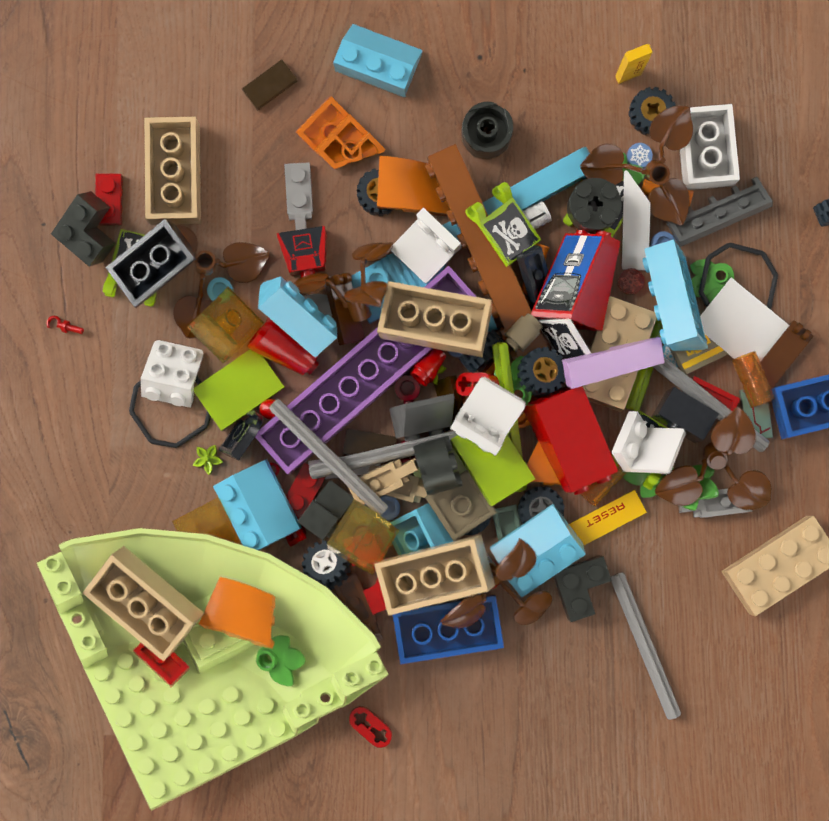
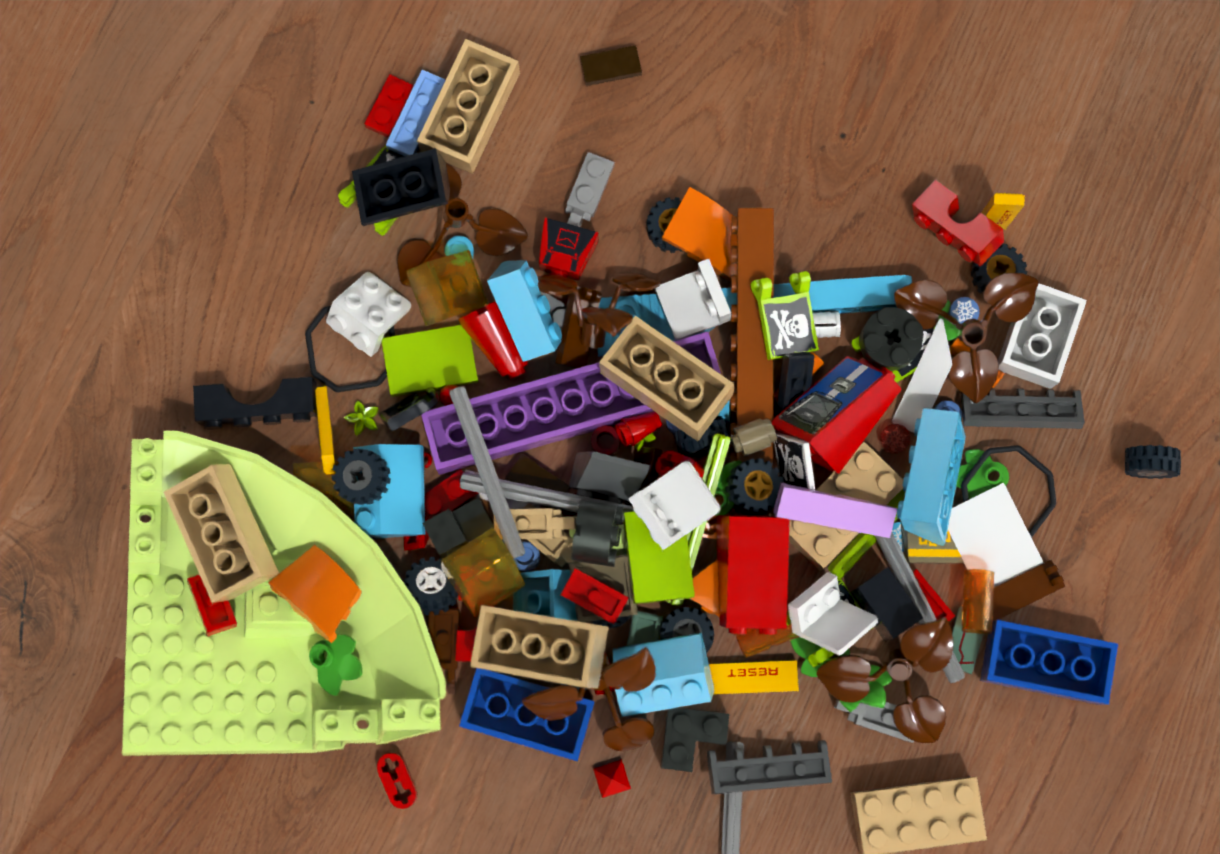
camera: 25 degrees right, 5 degrees down
red hand [46,316,84,334] -> none
pearl dark grey brick [51,191,116,267] -> none
orange slope [295,96,386,169] -> none
medium azure slope [333,24,423,97] -> none
pearl dark grey brick [461,102,513,159] -> none
none -> black arch [193,377,318,430]
none -> yellow tile [315,386,335,475]
none -> black wheel [331,448,391,505]
none -> light blue plate [386,70,446,156]
none -> red plate [560,568,629,624]
none -> red slope [593,760,631,798]
none -> dark grey hinge [707,740,832,795]
none -> arch [912,180,1004,267]

